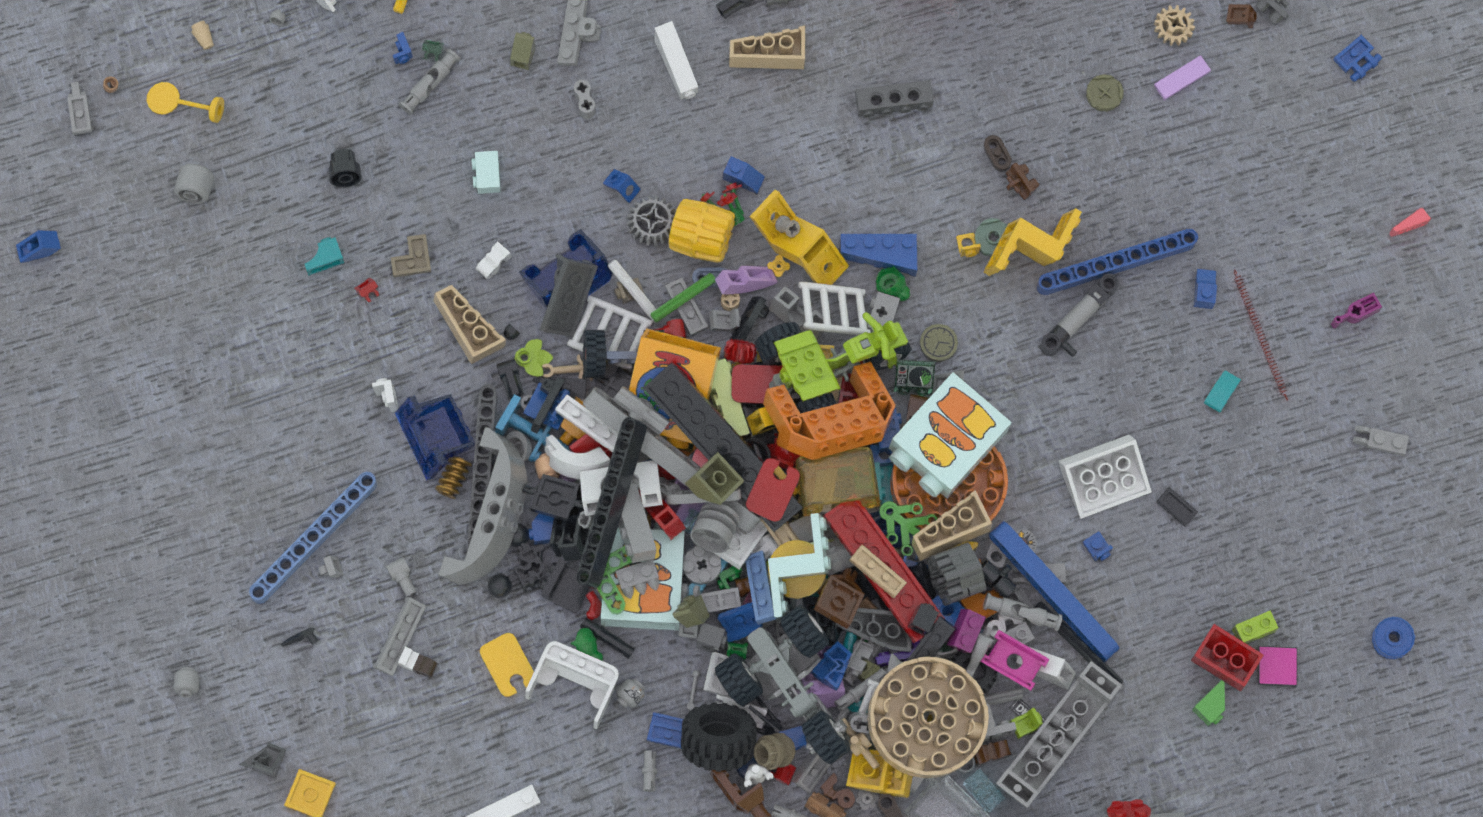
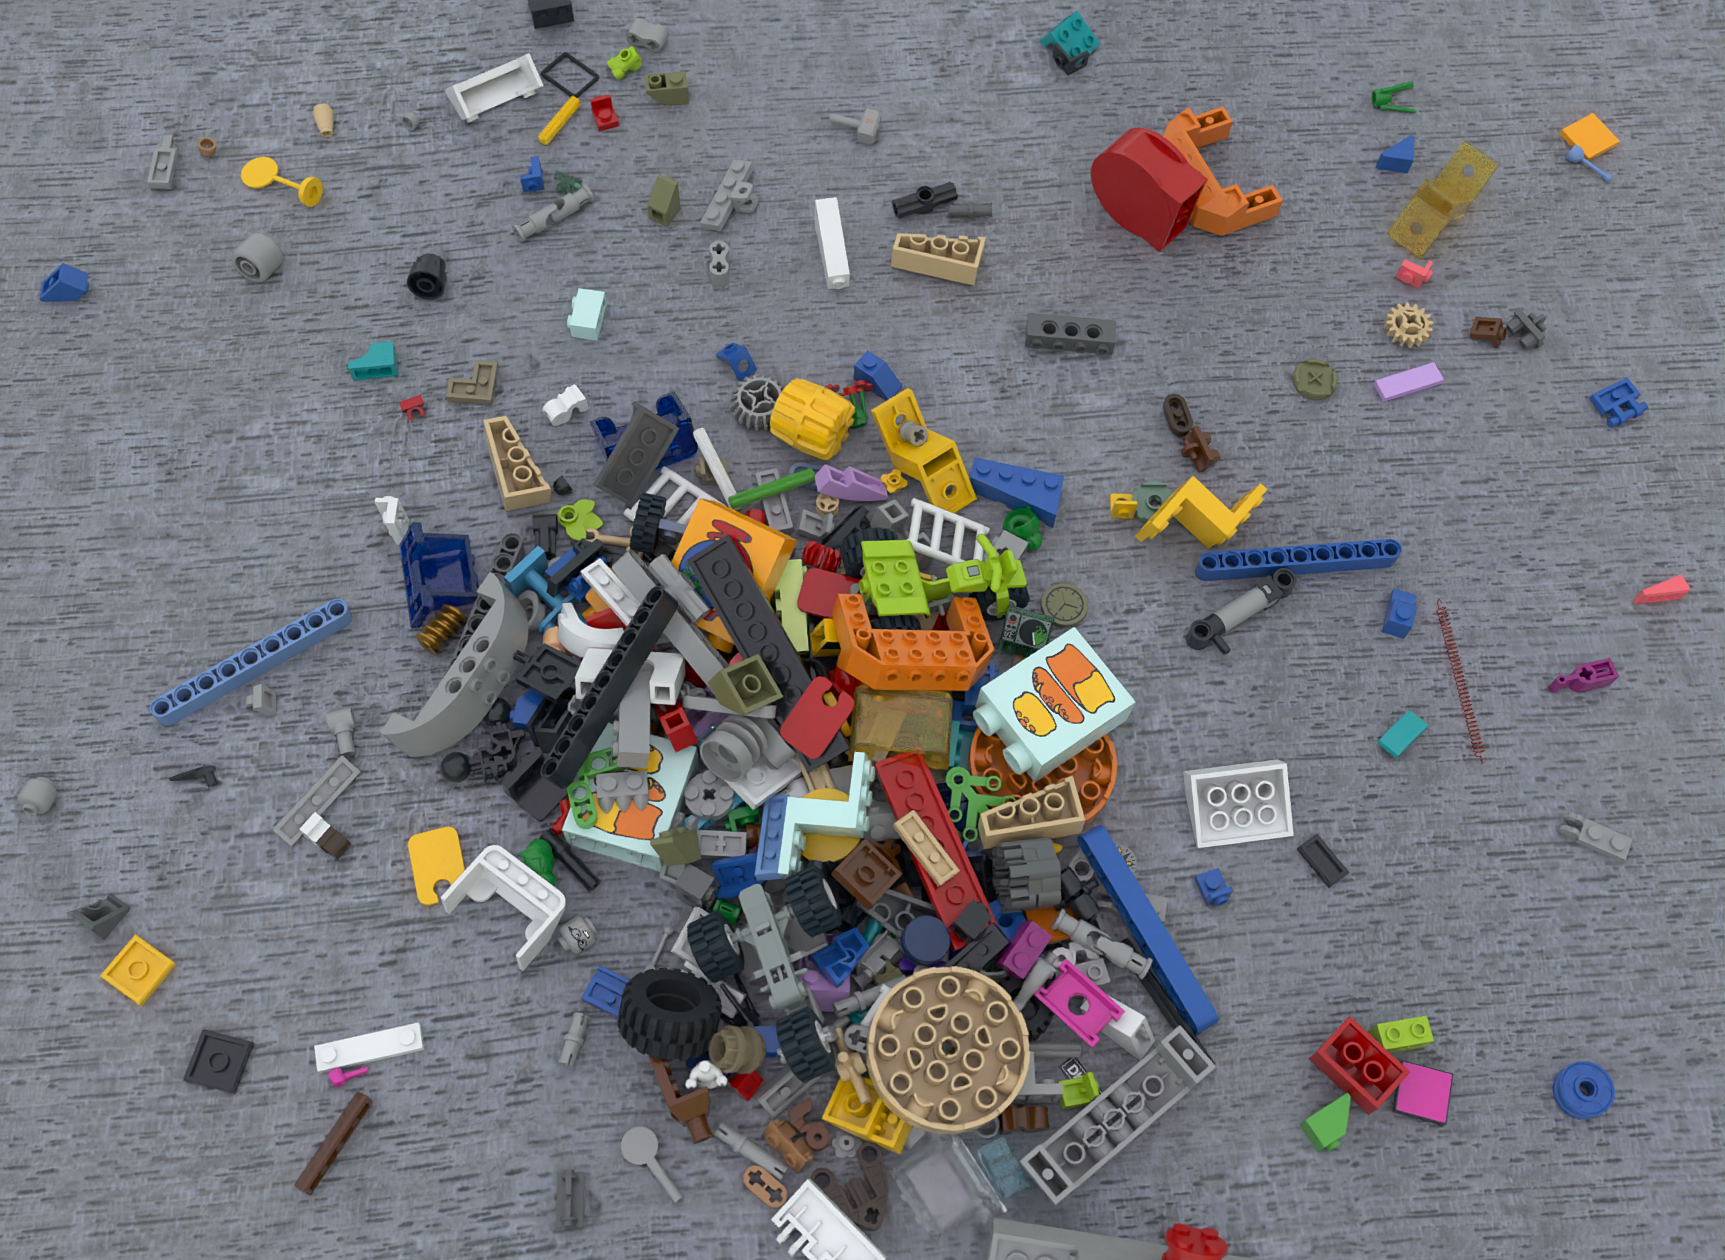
camera: 15 degrees right, 10 degrees down
none -> dark blue head [900,915,951,967]

